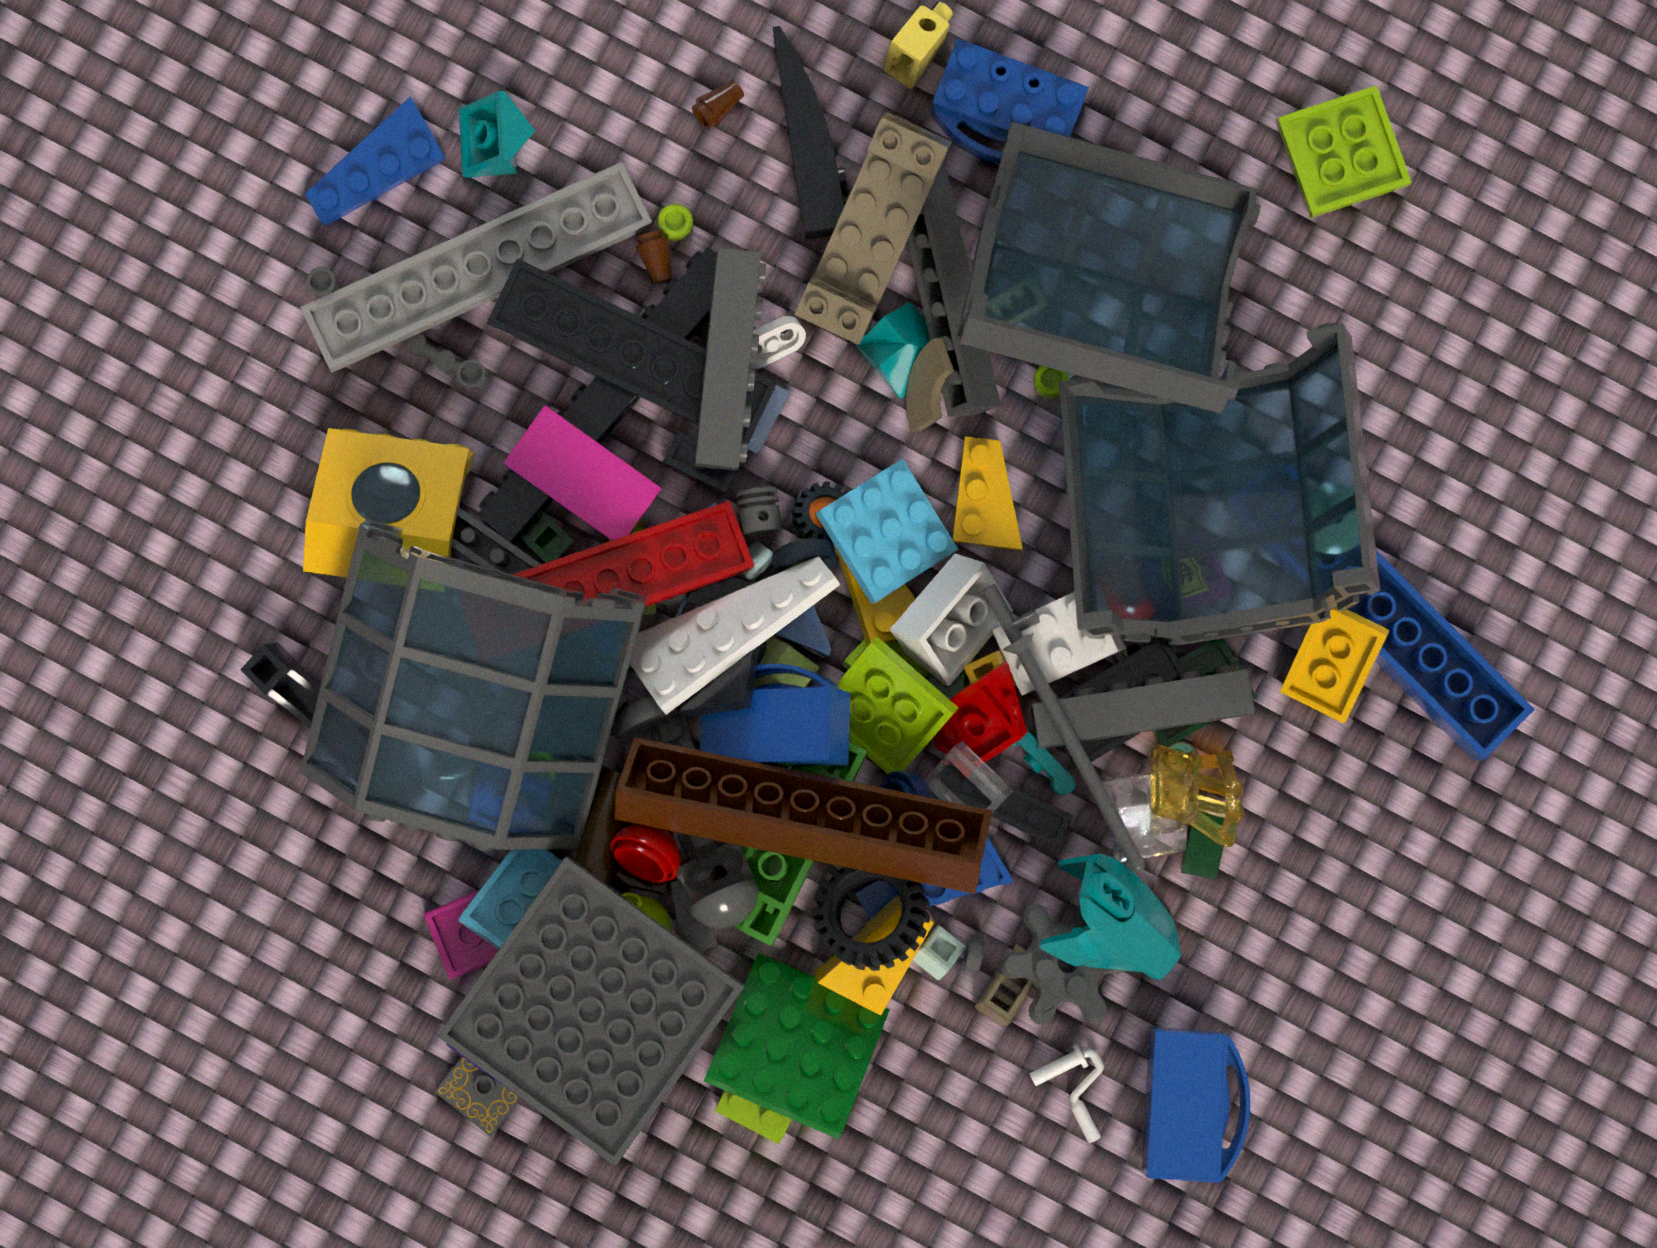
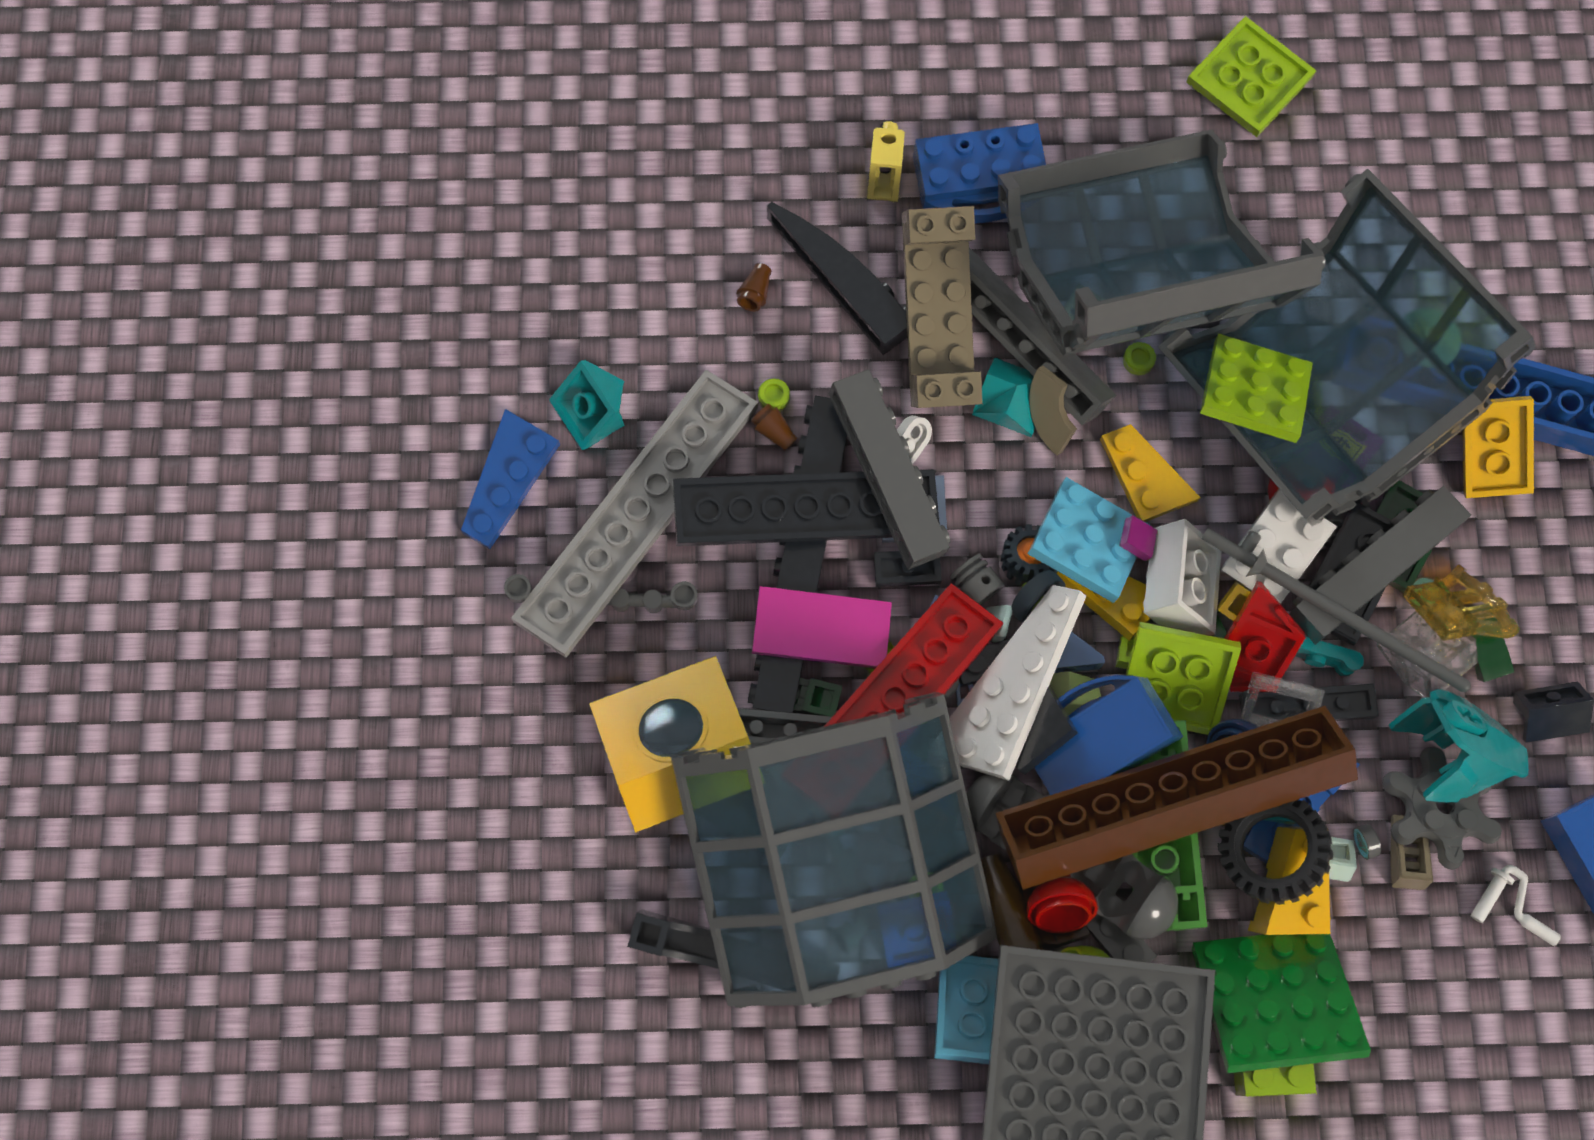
camera: 30 degrees left, 10 degrees down
dark pink tile [423,890,498,980] -> none
none -> magenta tile [1120,515,1158,561]
none -> lime plate [1200,334,1313,443]
none -> black panel [1513,681,1594,743]

